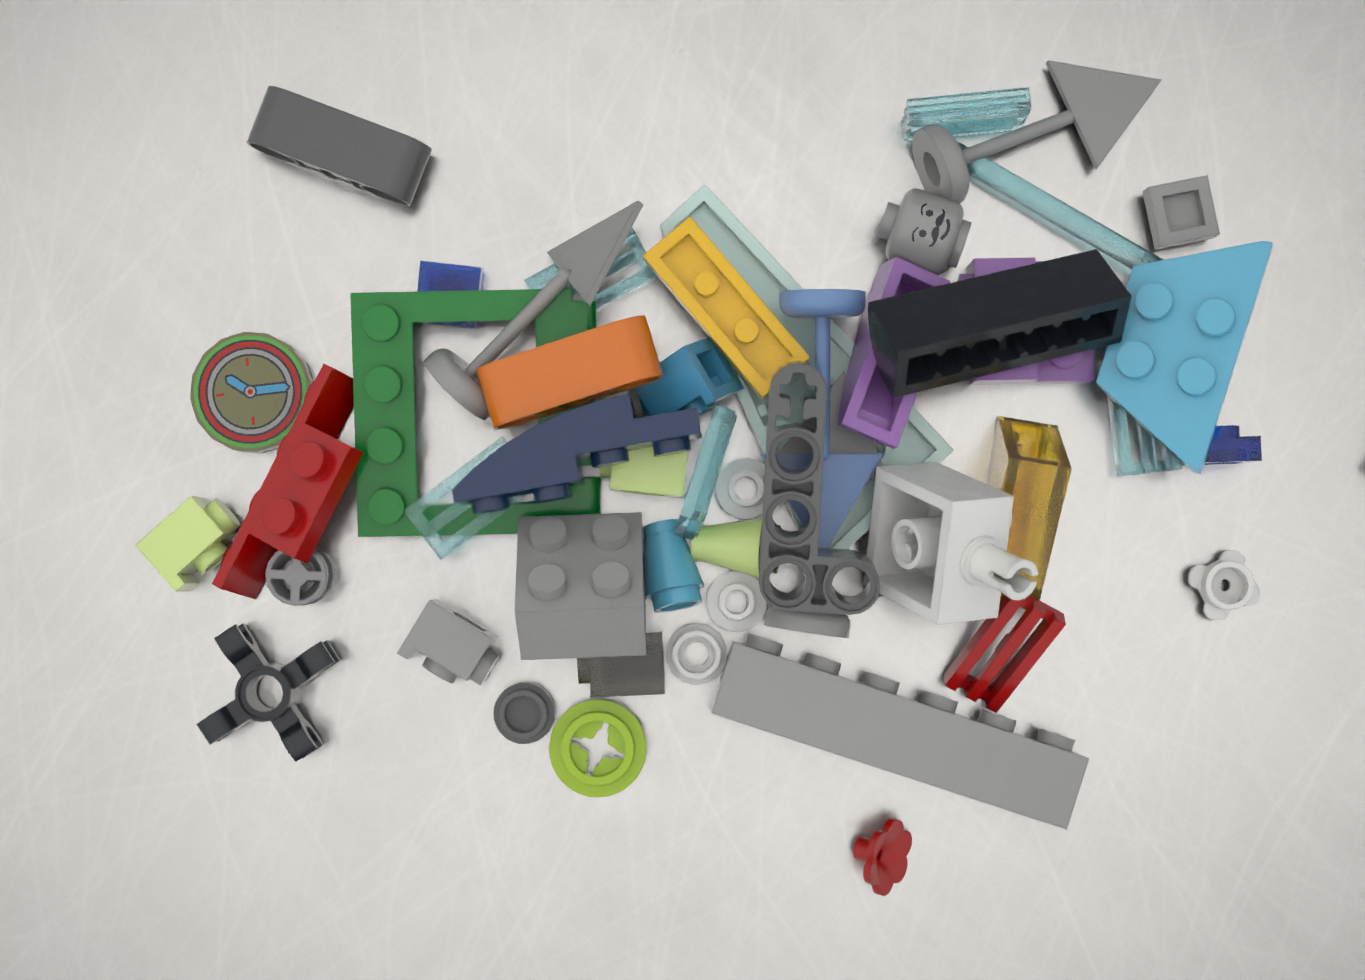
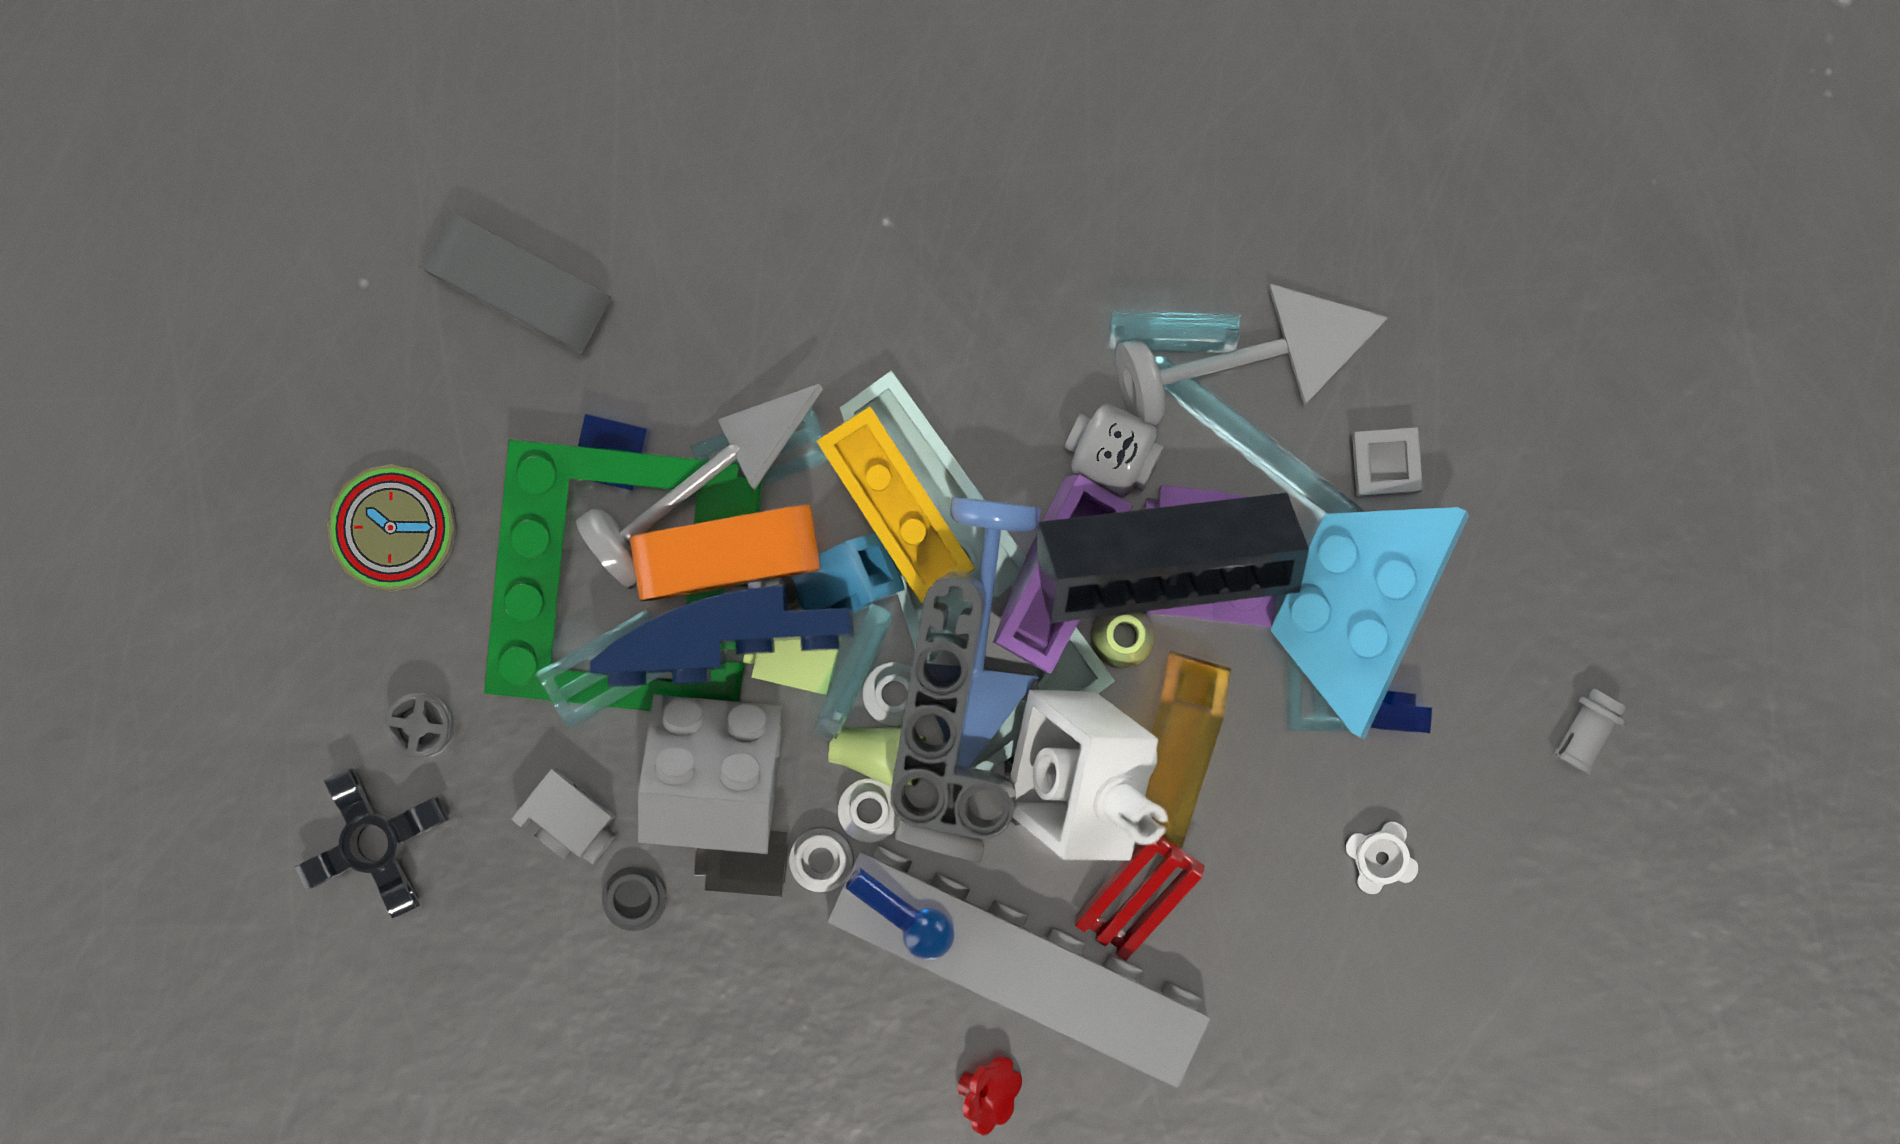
camera: 10 degrees right, 0 degrees up
yellowish green brick [135,496,241,592] -> none
red bracket [212,364,364,599] -> none
lime gear [549,699,647,797] -> none
medium azure cone [643,519,705,613] -> none
none -> clear blue bar [845,868,954,960]
none -> yellowish green cone [1091,612,1155,668]

